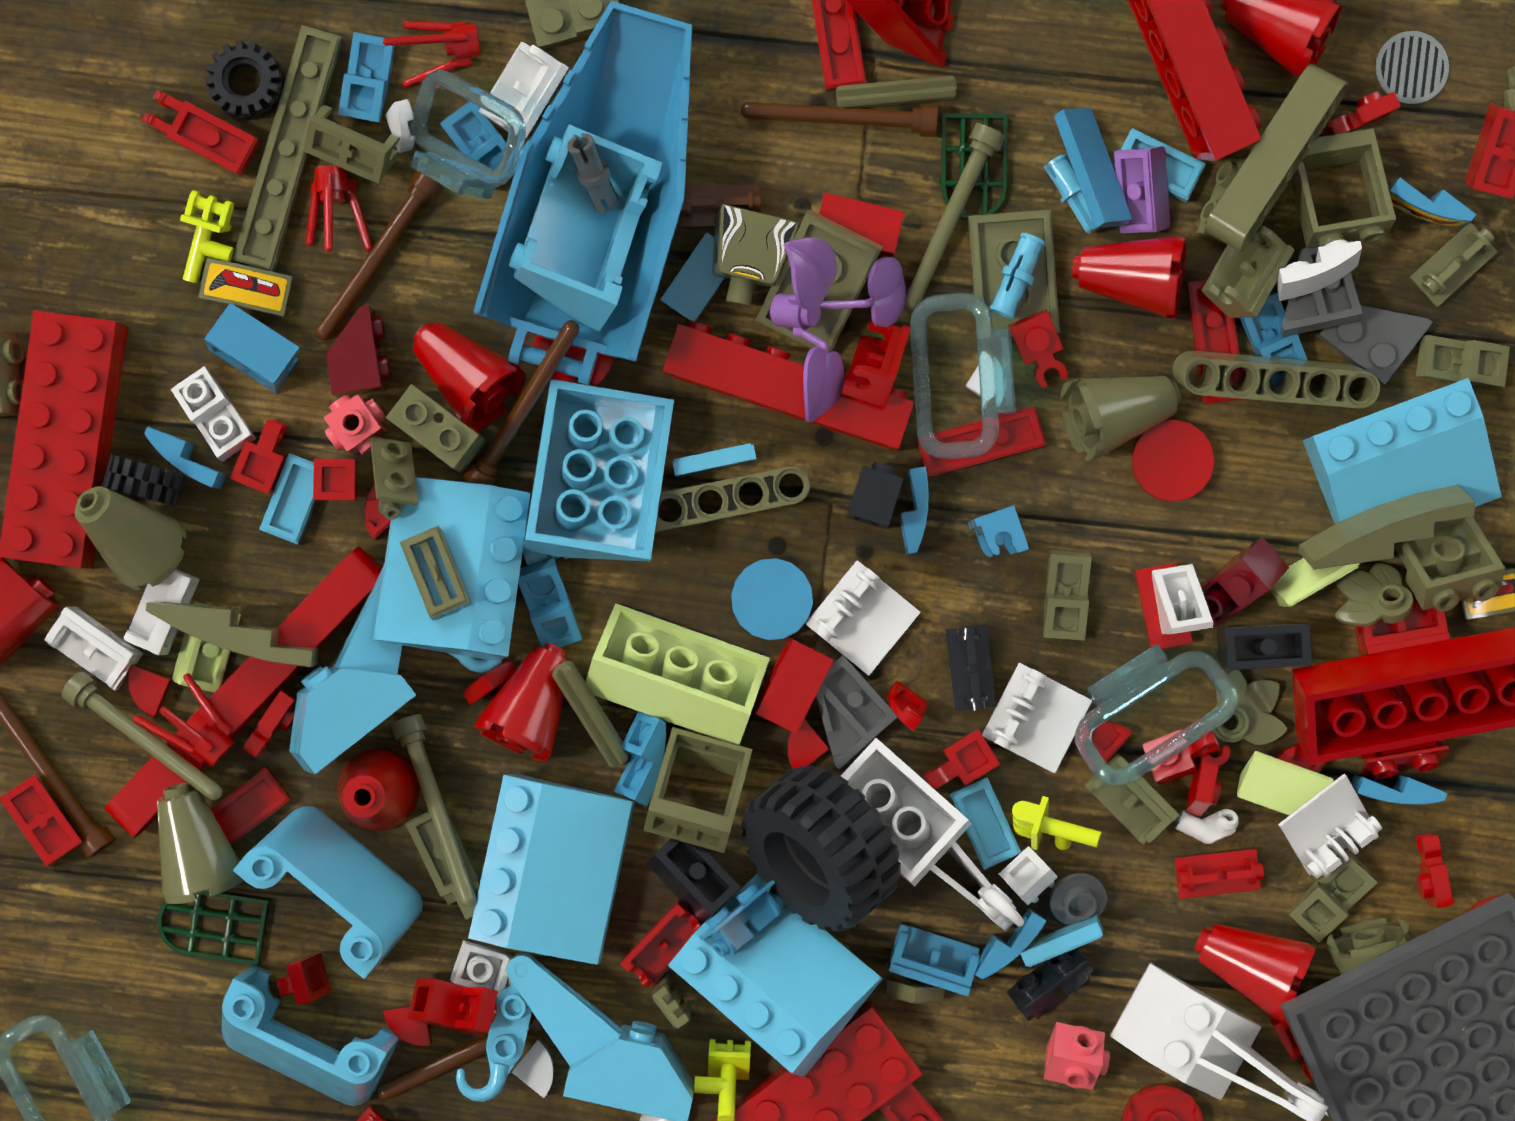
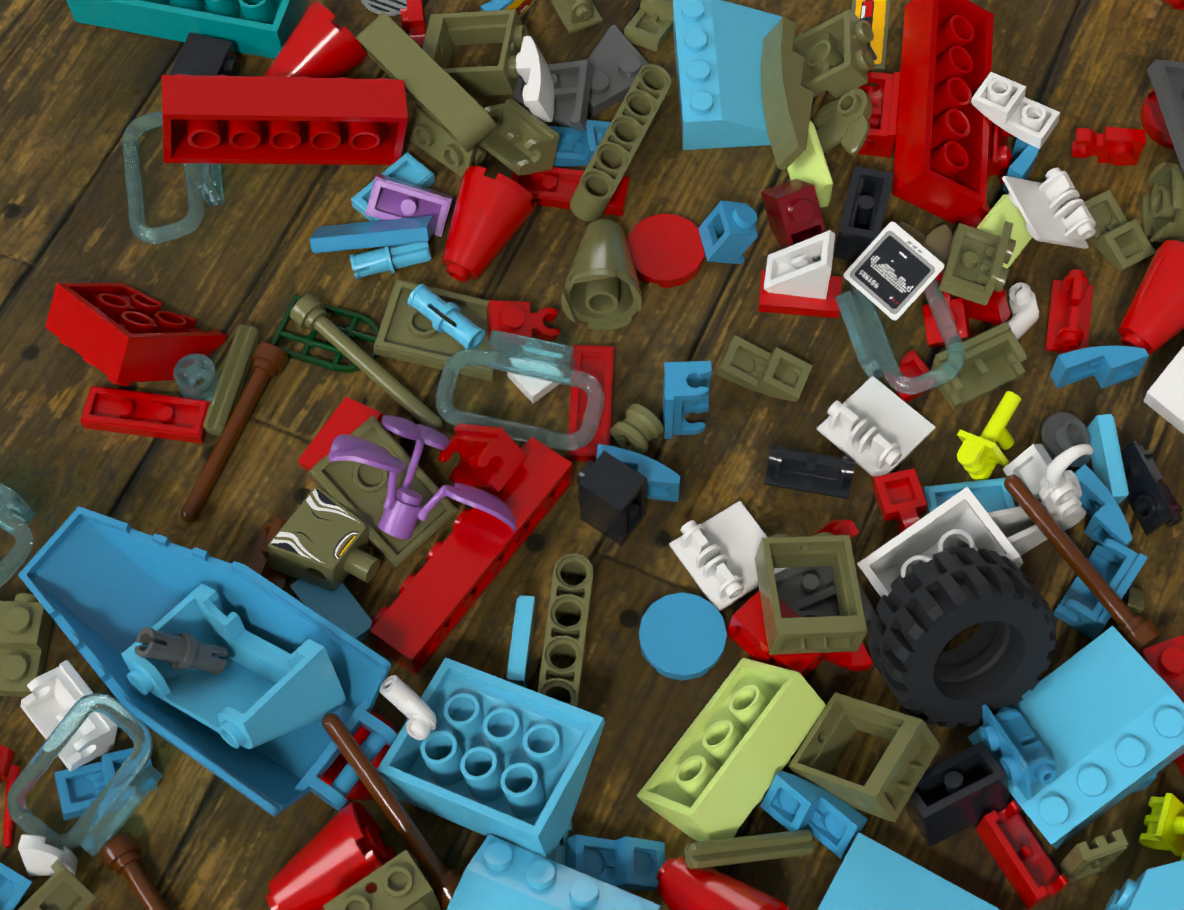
camera: 75 degrees left, 25 degrees down
none -> clear light blue wheel [174,354,219,401]
none -> white arm [379,675,437,740]
none -> olive wheel [610,404,664,455]
none -> dark azure brick [698,201,758,264]
none -> olive window [755,532,867,655]
none -> sticker [844,222,944,320]
none -> olive bracket [938,221,1016,306]
none -> white slope [971,72,1060,149]
none -> reddish brown piece [1004,475,1161,652]
none -> dark azure slope [1050,345,1149,389]

